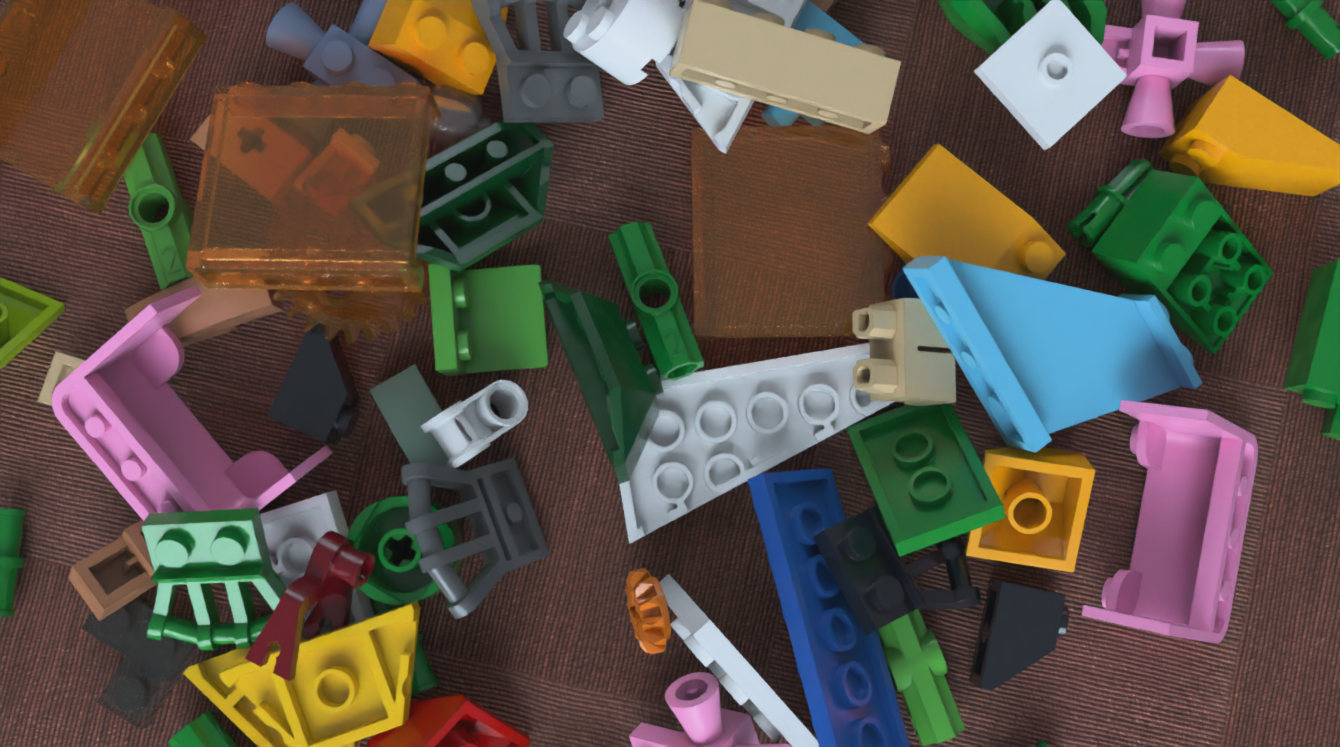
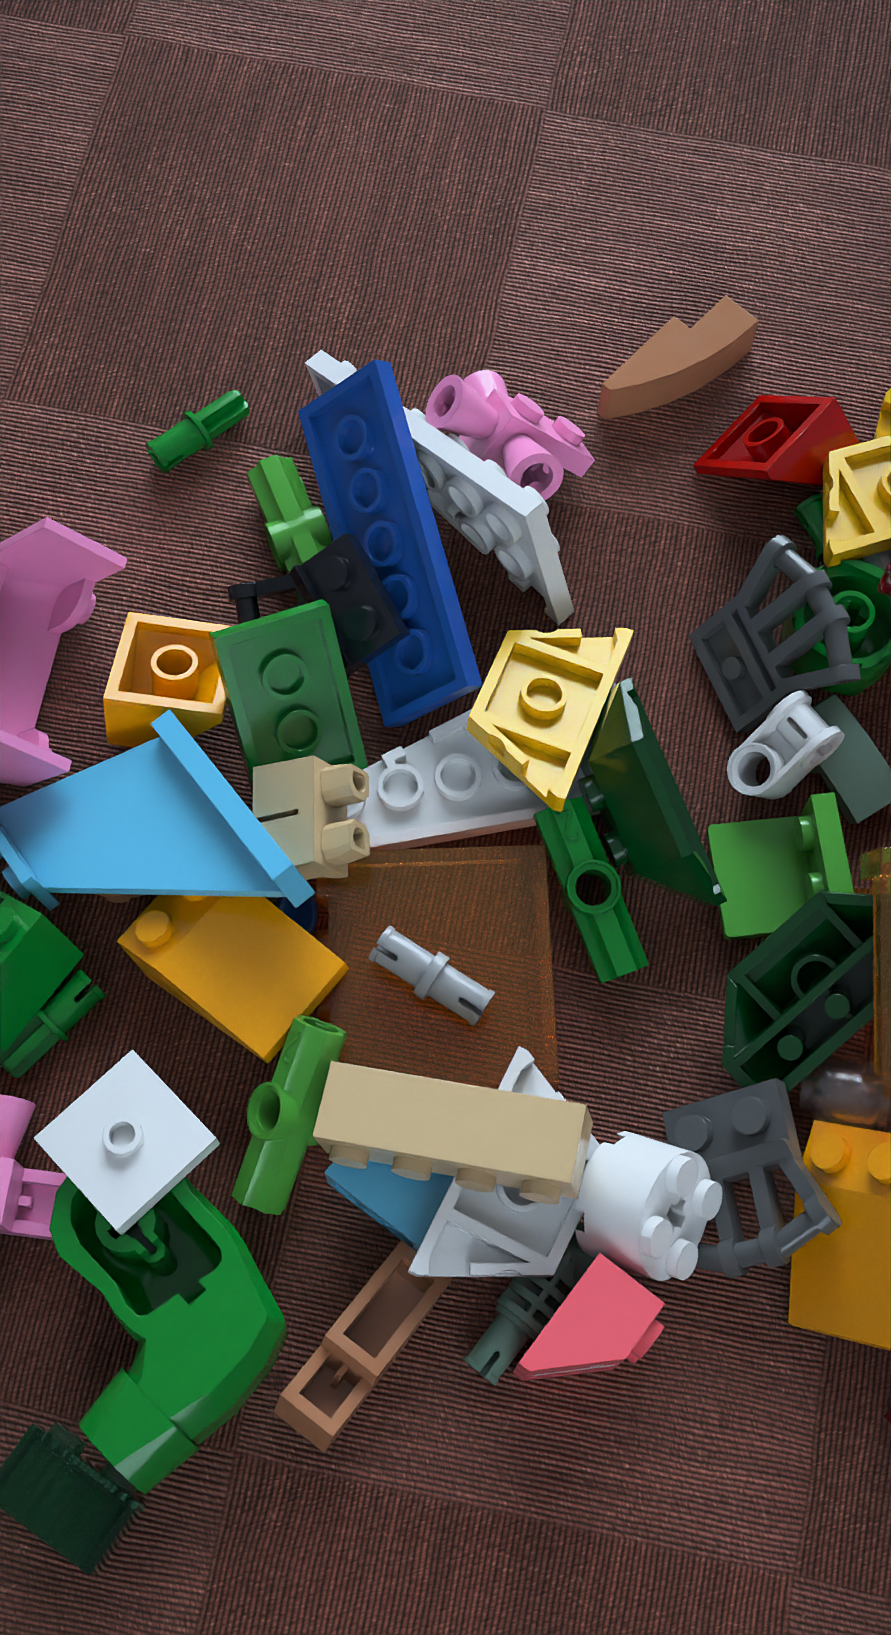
camera: 175 degrees right, 15 degrees down
orange gear [625,568,671,655] -> none
black slope [969,579,1069,691] -> none
none -> bright green piece [231,1015,348,1215]
none -> light grey pin [368,925,496,1027]
none -> yellow wing [466,628,634,813]

